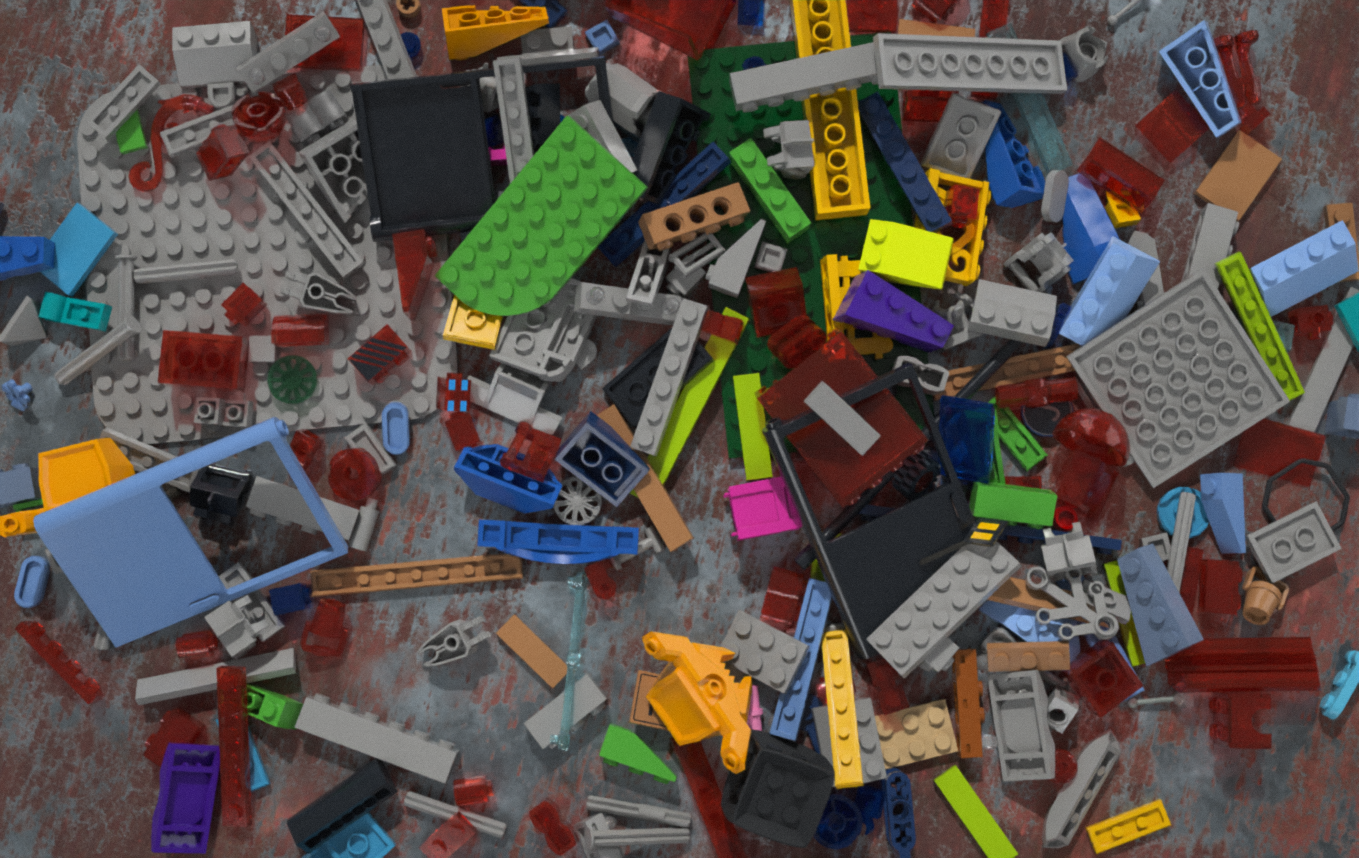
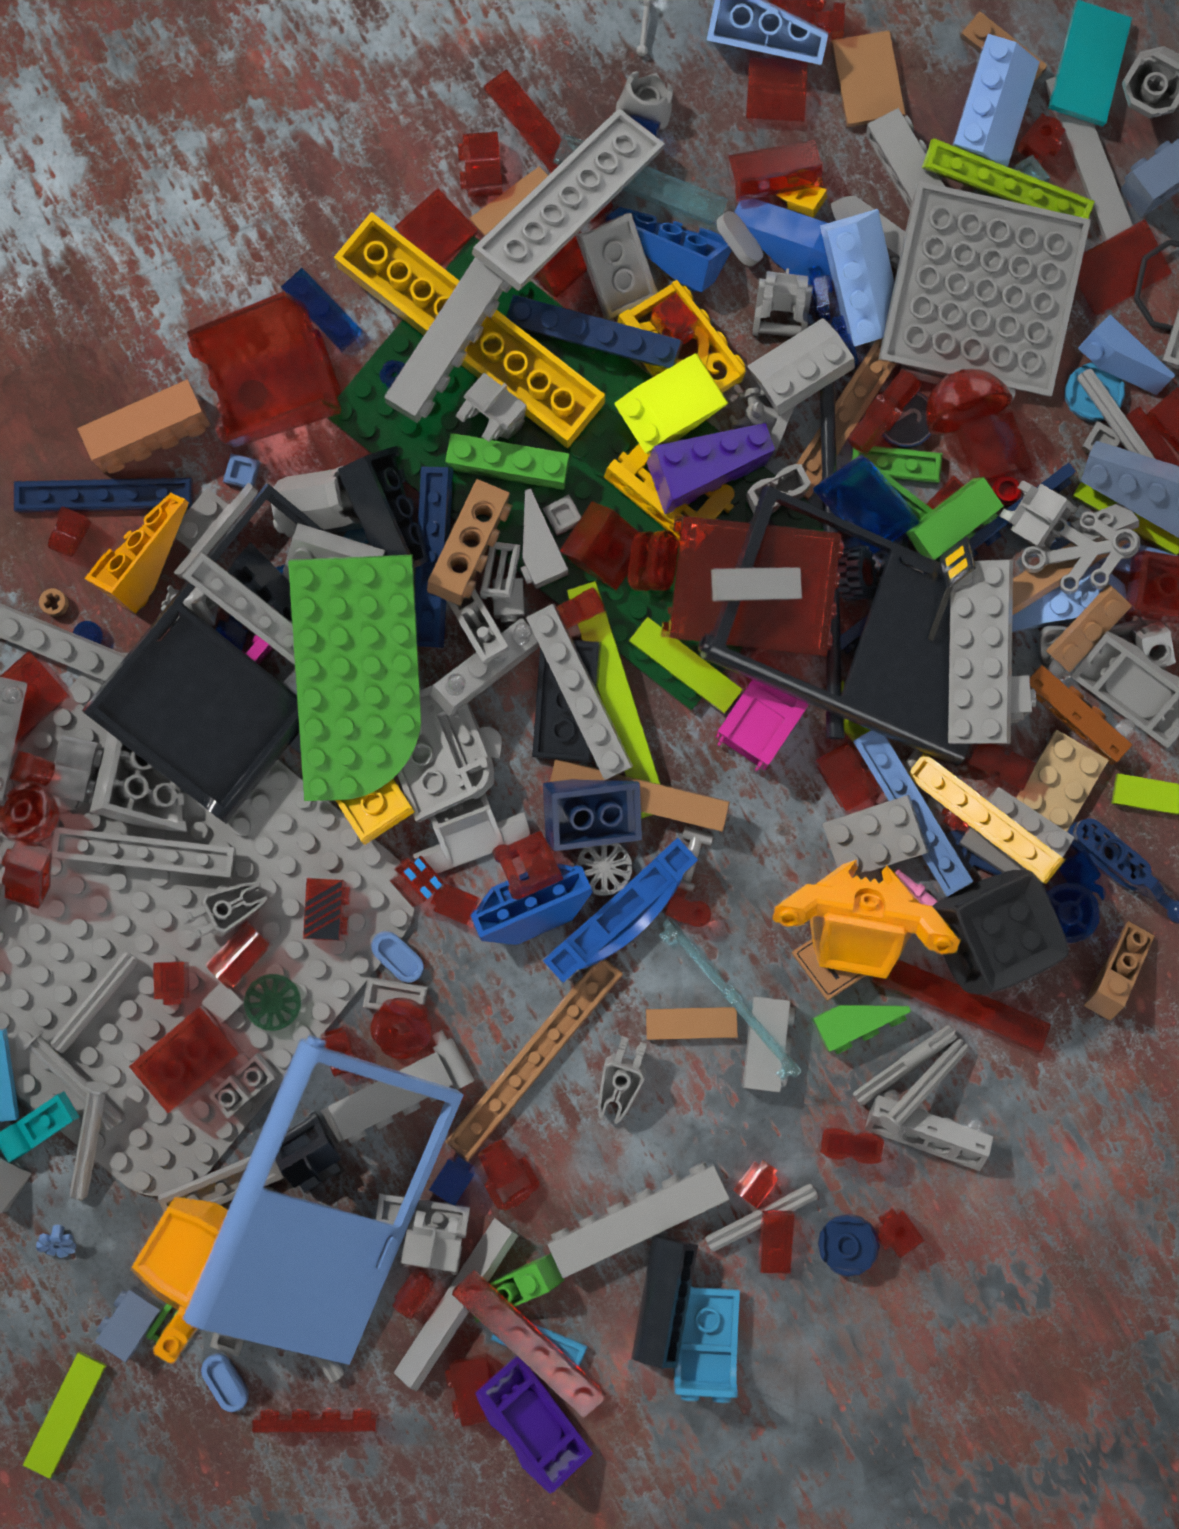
camera: 40 degrees left, 0 degrees up
clear red slope [392,229,438,320] -> none
none -> clear blue plate [808,265,833,321]

